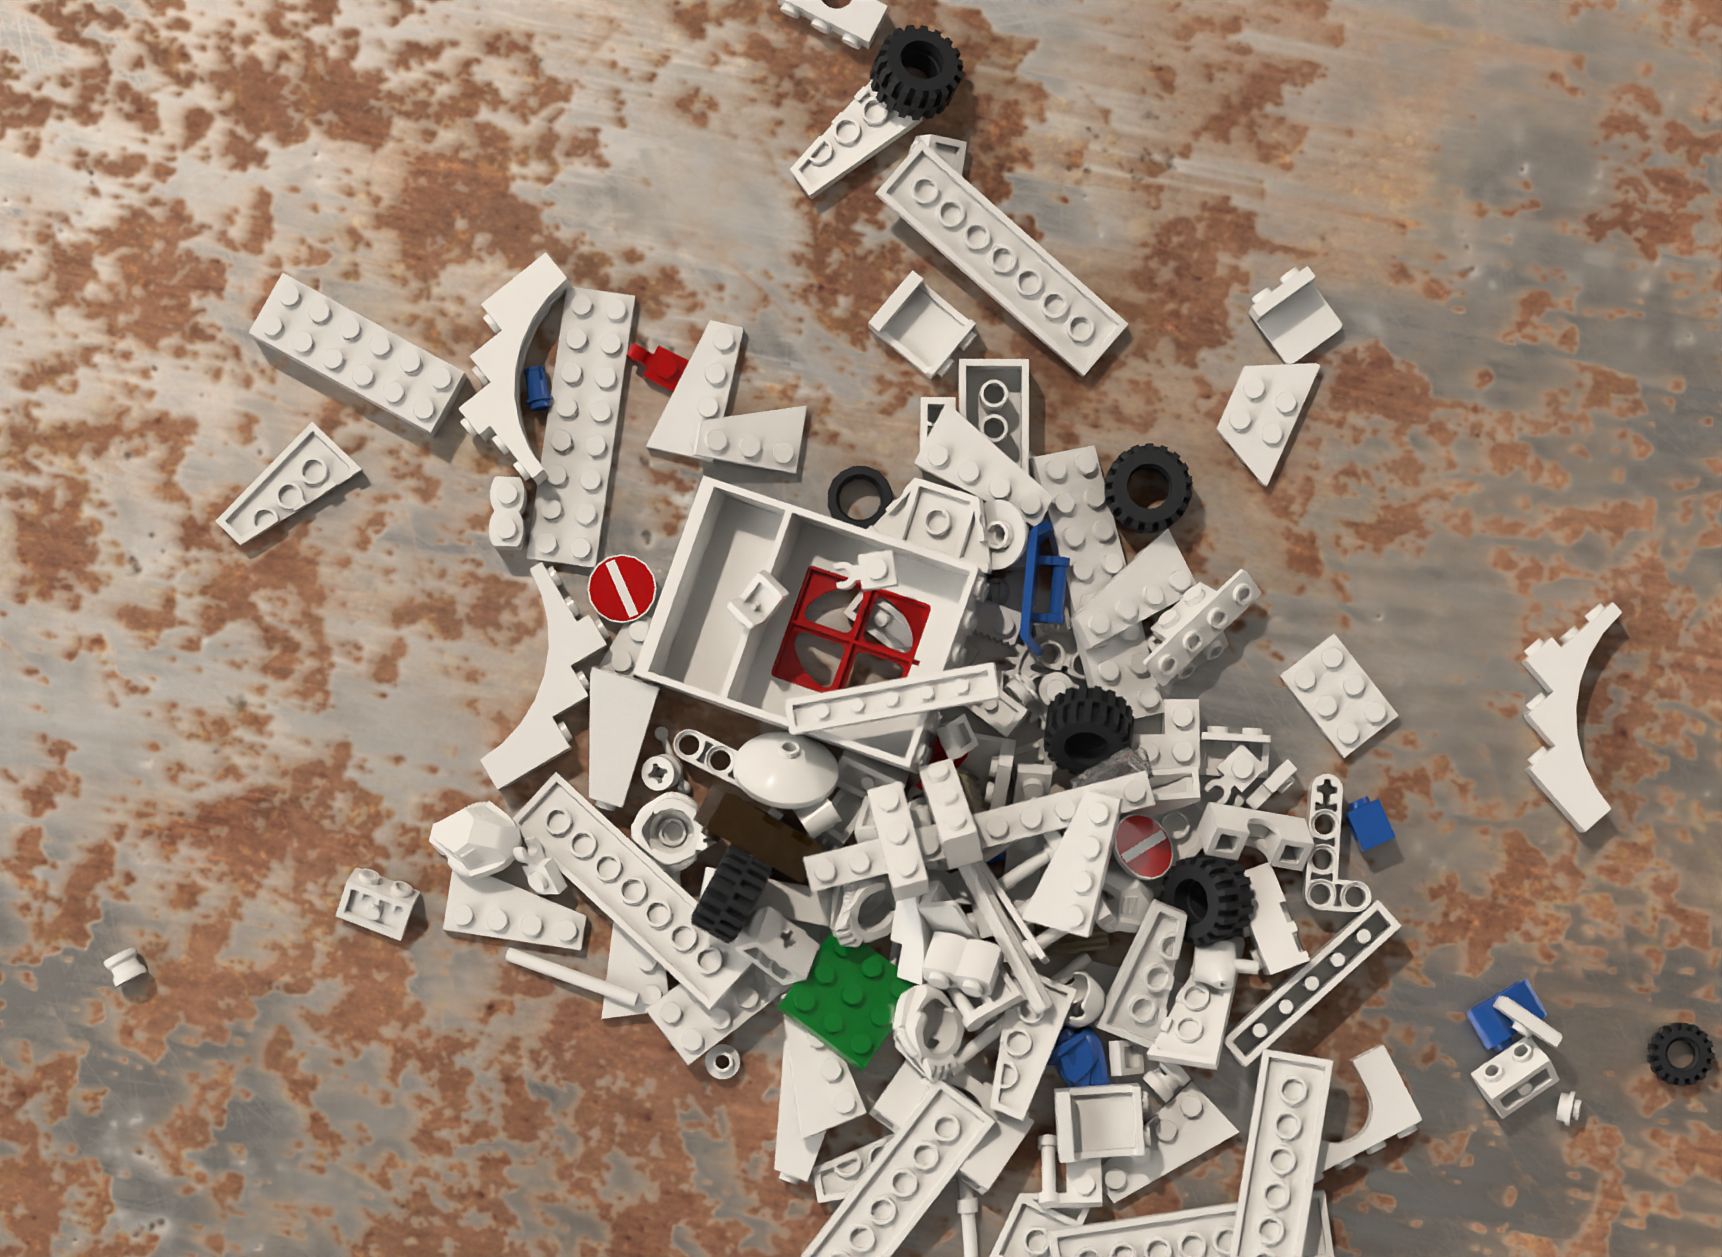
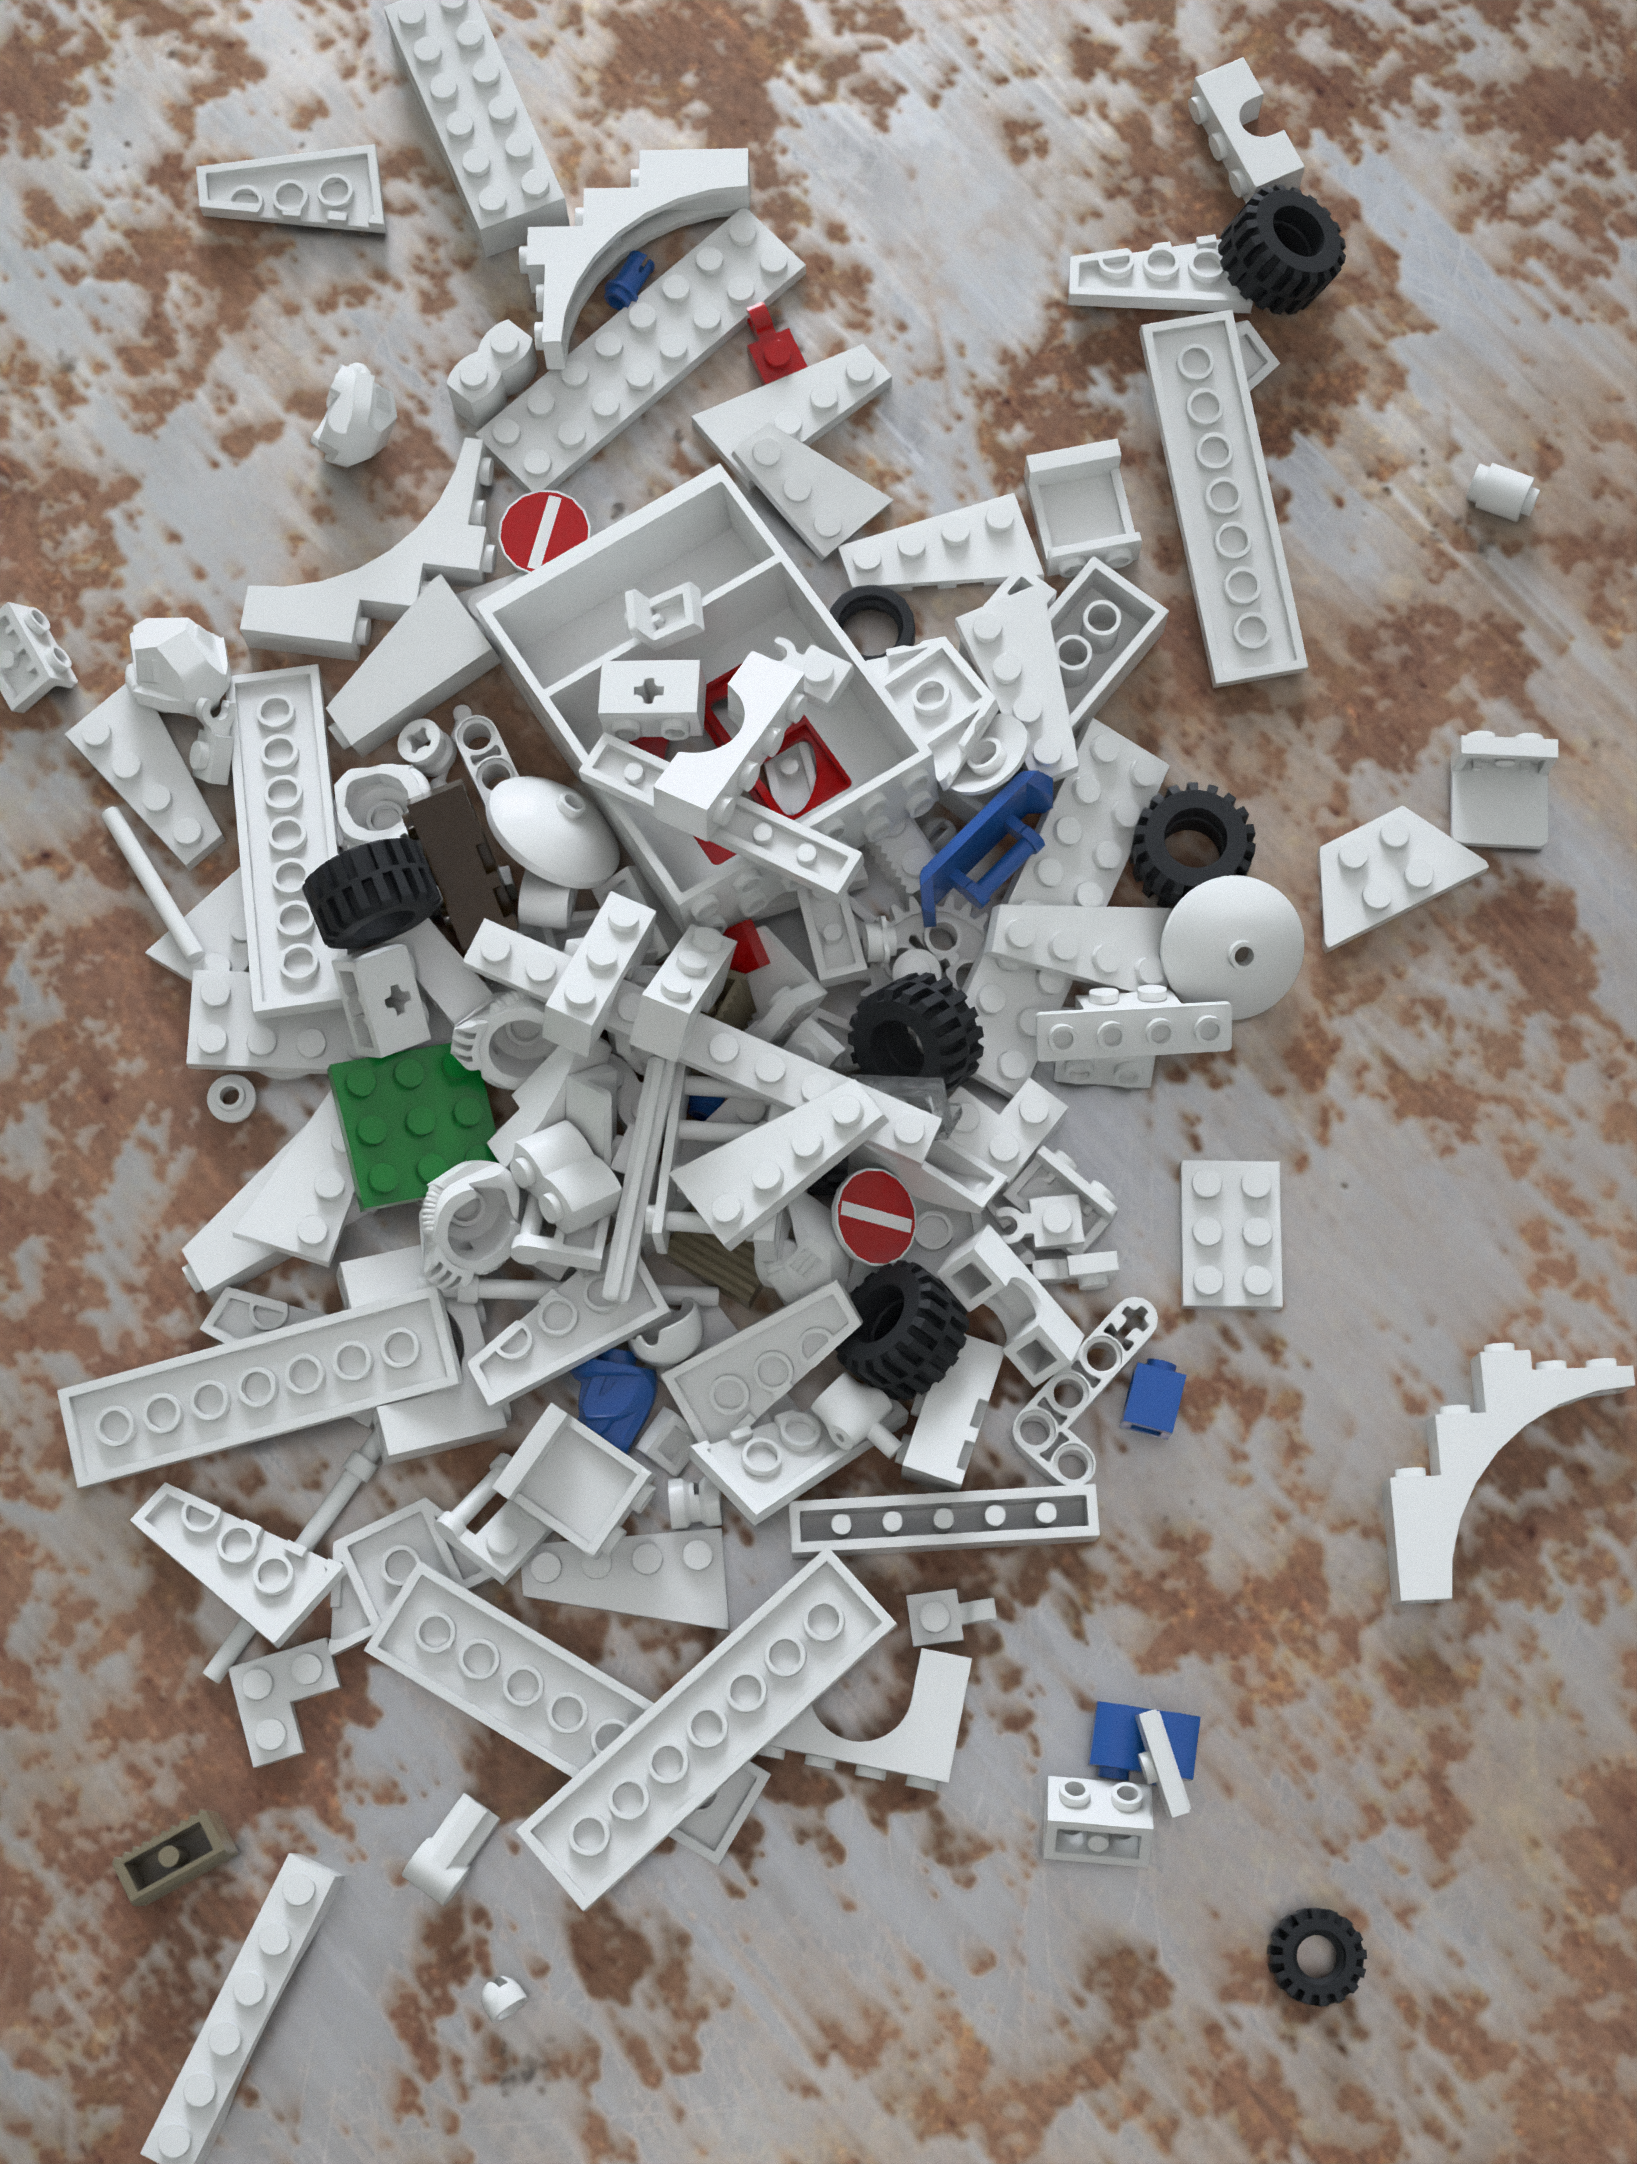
camera: 45 degrees right, 10 degrees down
white plate [935,713,979,760] -> none
white plate [1556,1091,1582,1126] -> none
none -> white helmet [310,363,397,468]
none -> white brick [598,660,706,741]
none -> white arch [653,651,808,842]
none -> white wing [838,493,1044,592]
none -> white plate [906,1589,997,1648]
none -> white dish [1160,875,1304,1020]
none -> white brick [1466,463,1540,522]

